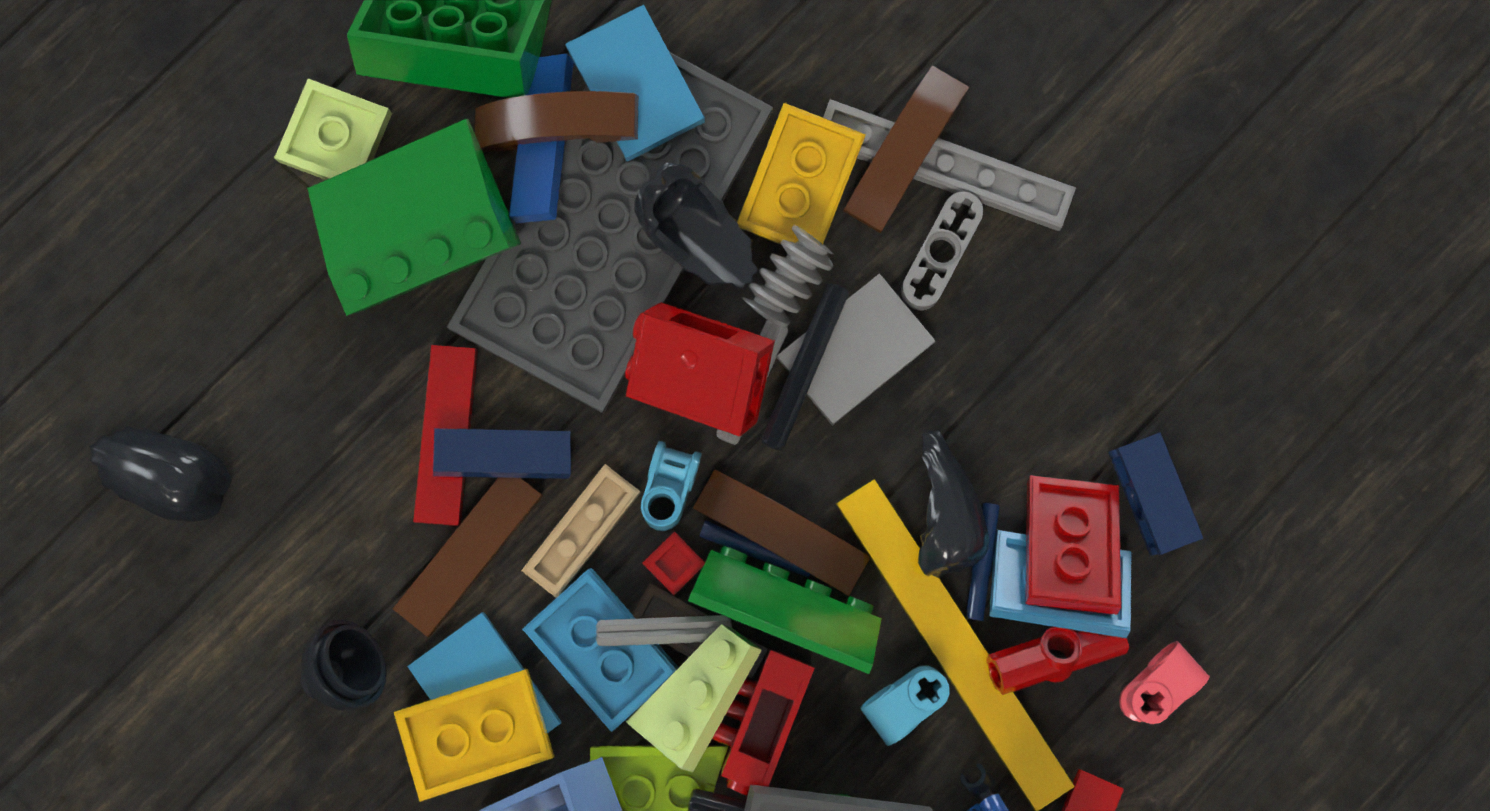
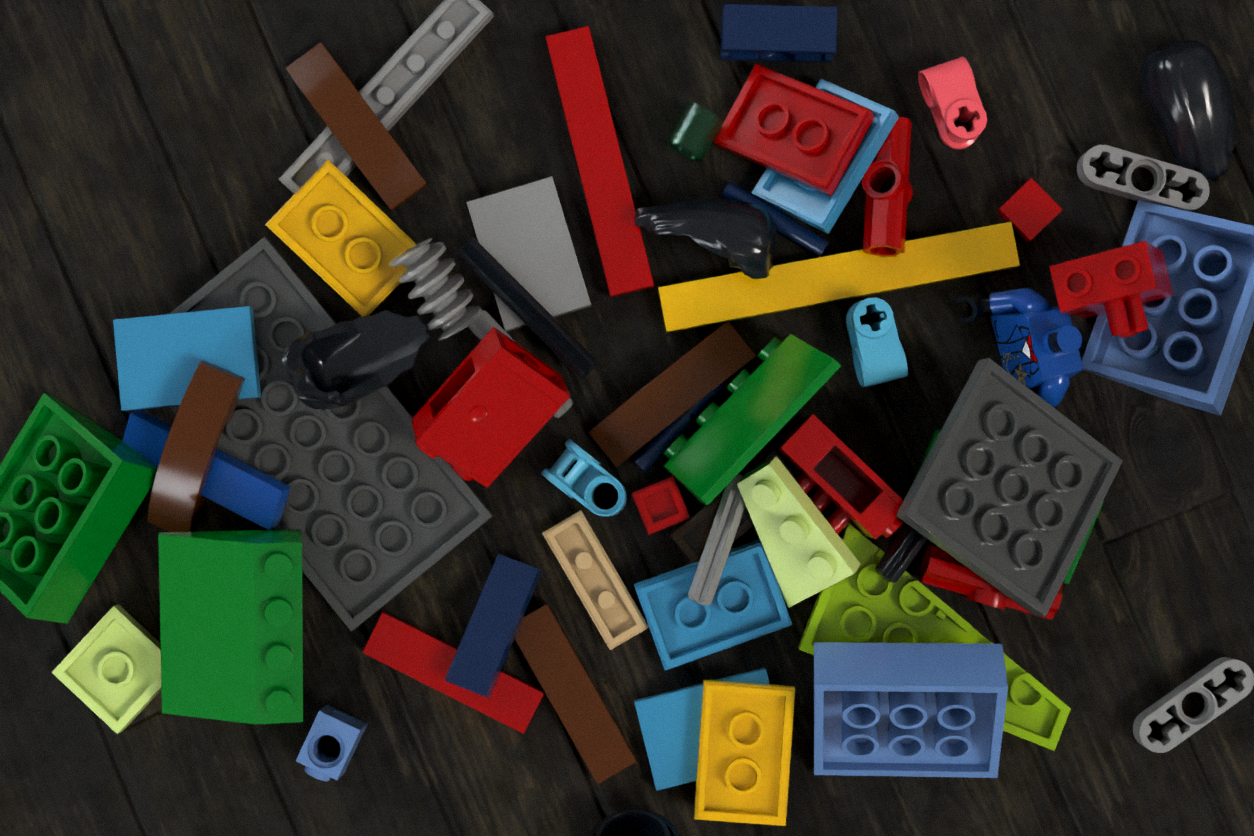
camera: 60 degrees left, 5 degrees up
light grey beam [901,192,983,311] -> none
none -> medium blue brick [296,705,368,781]
none -> red tile [546,26,654,297]
none -> clear green beam [667,102,723,162]

